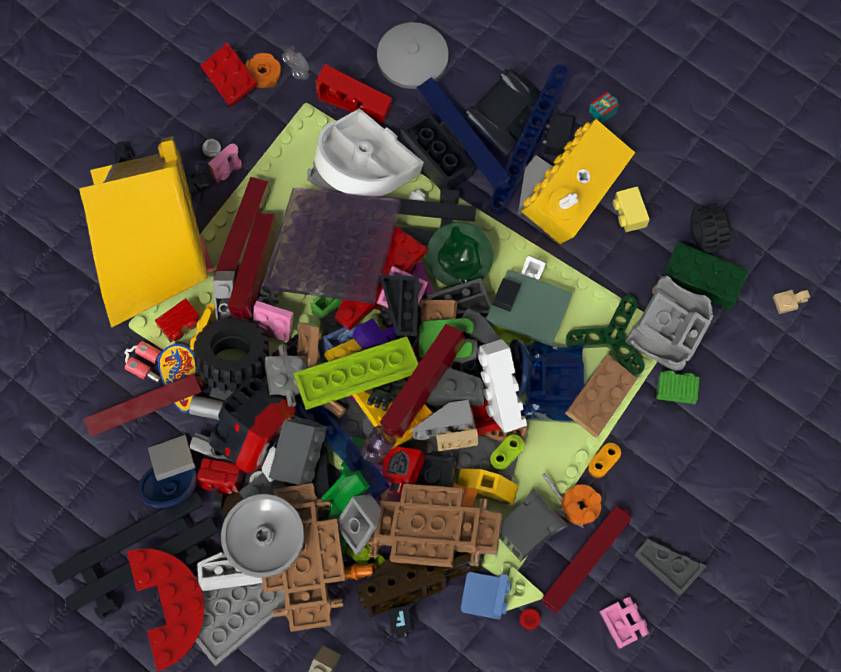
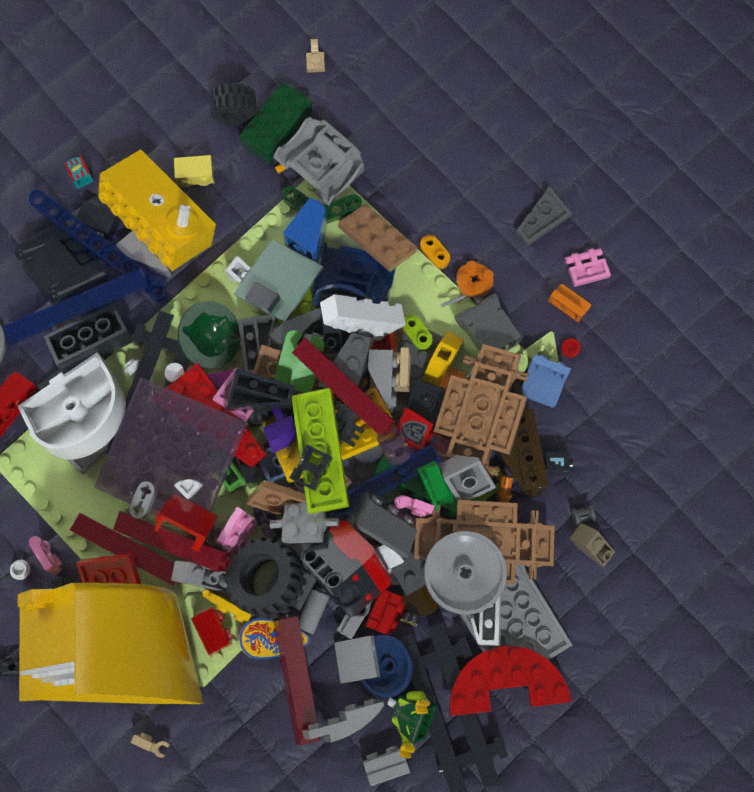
camera: 80 degrees left, 5 degrees up
coral piece [124,341,162,383] -> none
dark red brick [540,506,632,615] -> none
bright green brick [656,371,699,404] -> none
none -> red plate [76,553,142,584]
none -> light grey beam [129,481,158,518]
none -> tan plate [131,732,170,758]
none -> red panel [154,494,218,552]
none -> white tile [165,363,185,383]
none -> white tile [174,479,203,499]
none -> blue slope [283,198,327,263]
none -> black piece [289,444,333,492]
none -> light grey slope [302,698,384,742]
none -> light grey brick [363,745,410,786]
none -> torso [388,691,437,758]
none -> bright pink plate [394,495,434,517]
none -> orange panel [548,284,591,323]
none -> dark grey bush [571,505,596,526]

